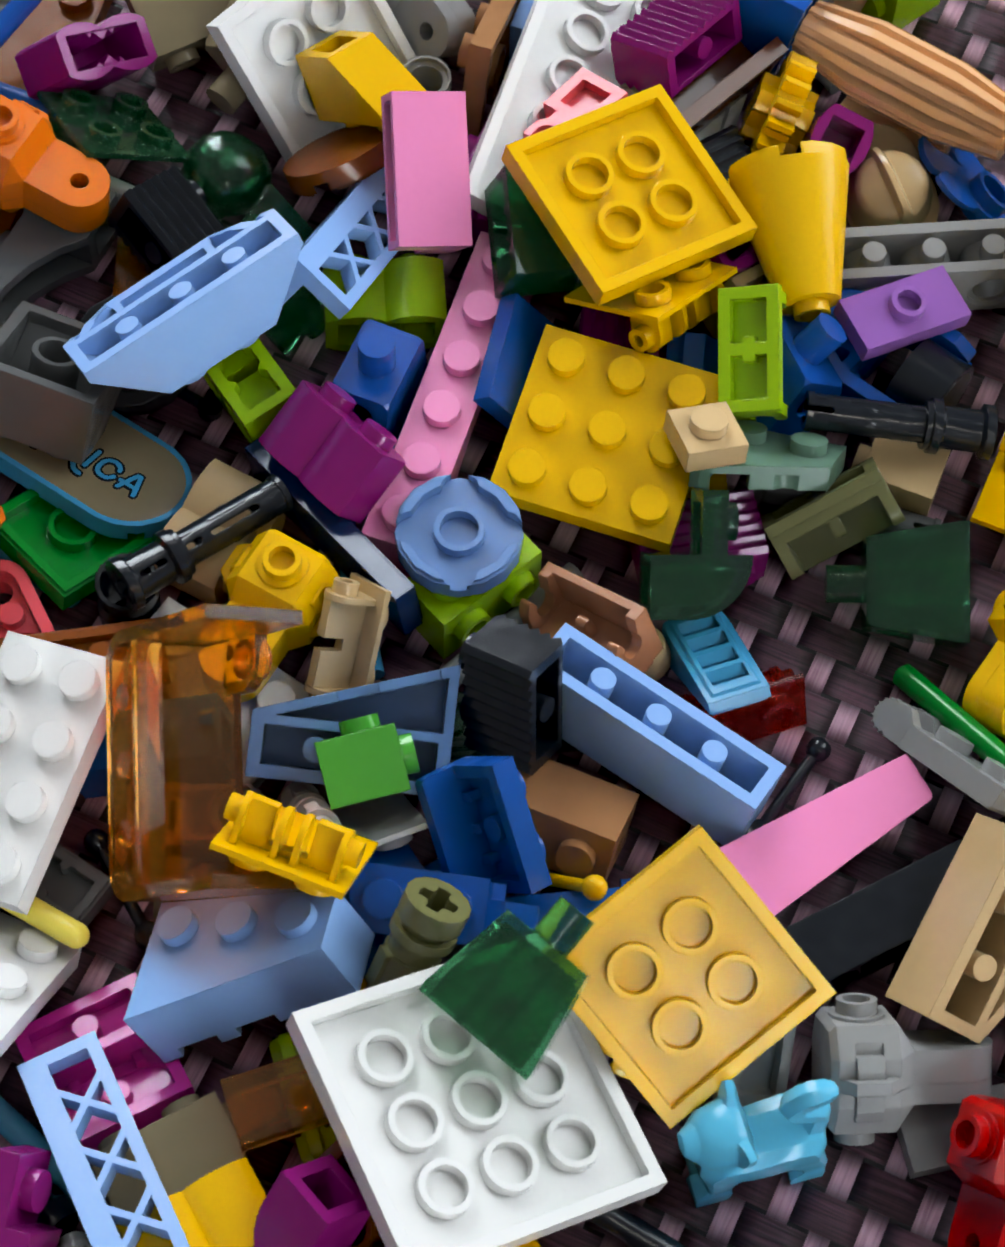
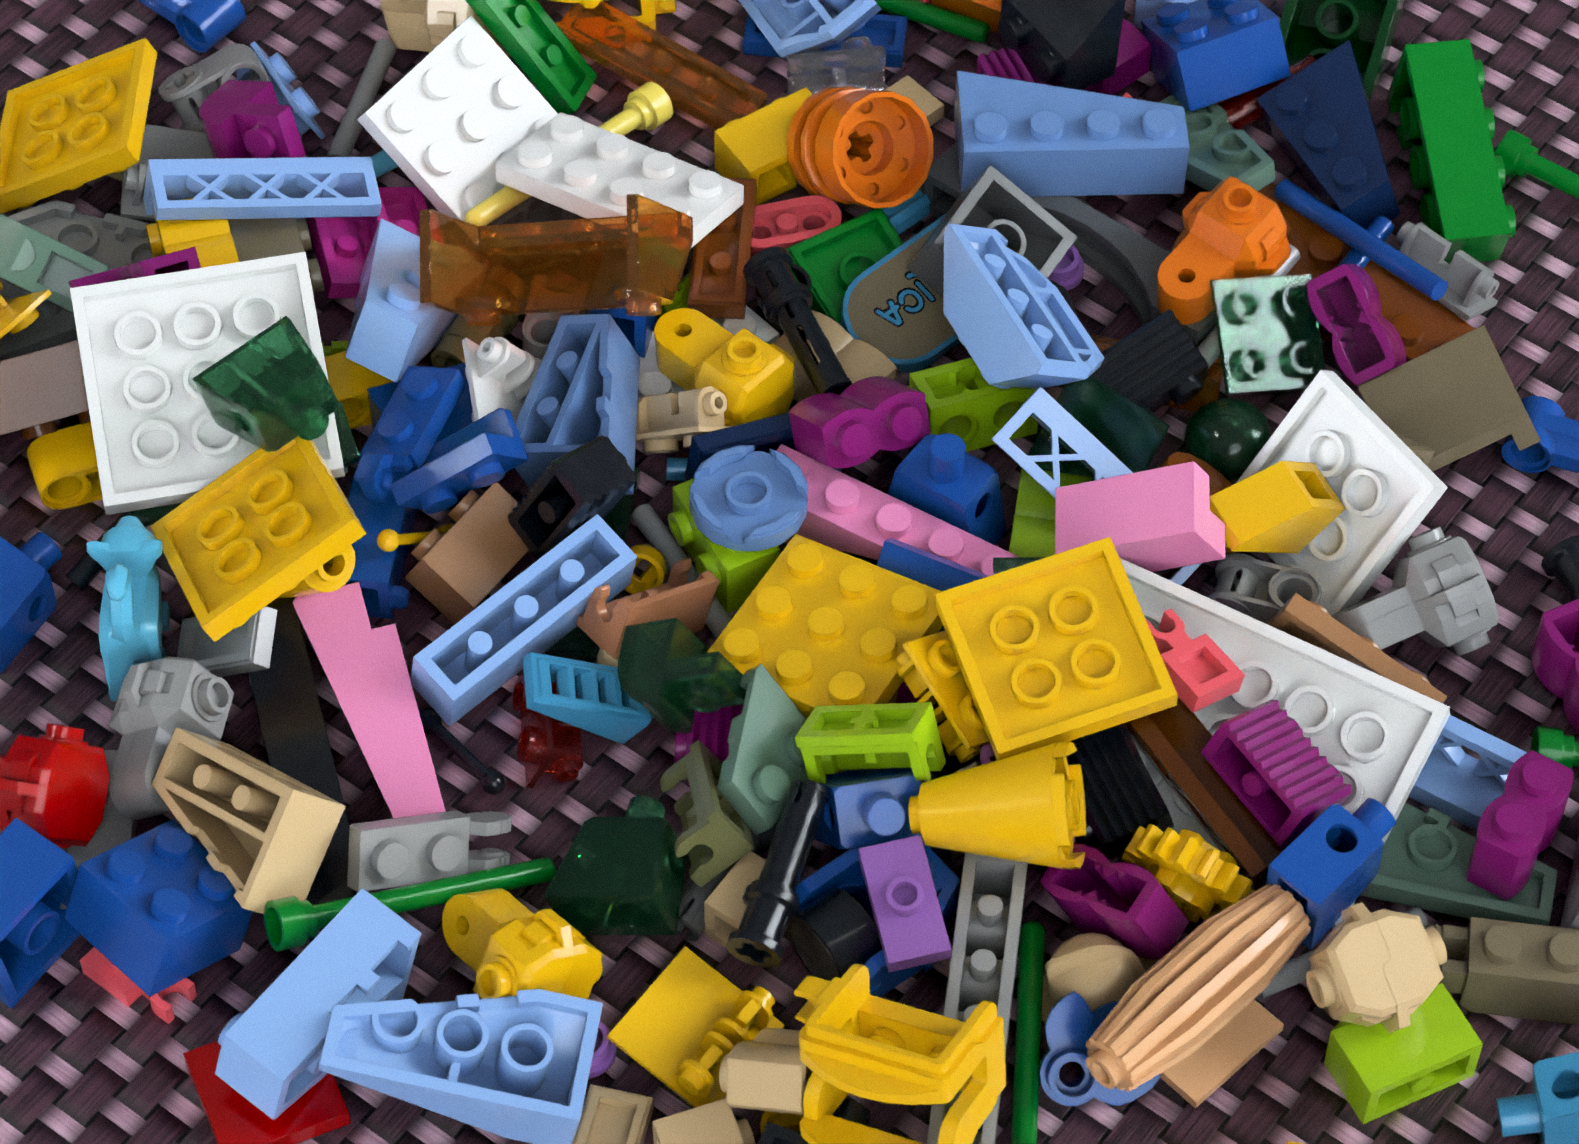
camera: 105 degrees right, 10 degrees down
yellow hinge [209,790,378,900] -> none
bright green brick [314,713,421,810] -> none
olive axle [365,877,471,989] -> none
tan plate [663,401,749,473] -> none

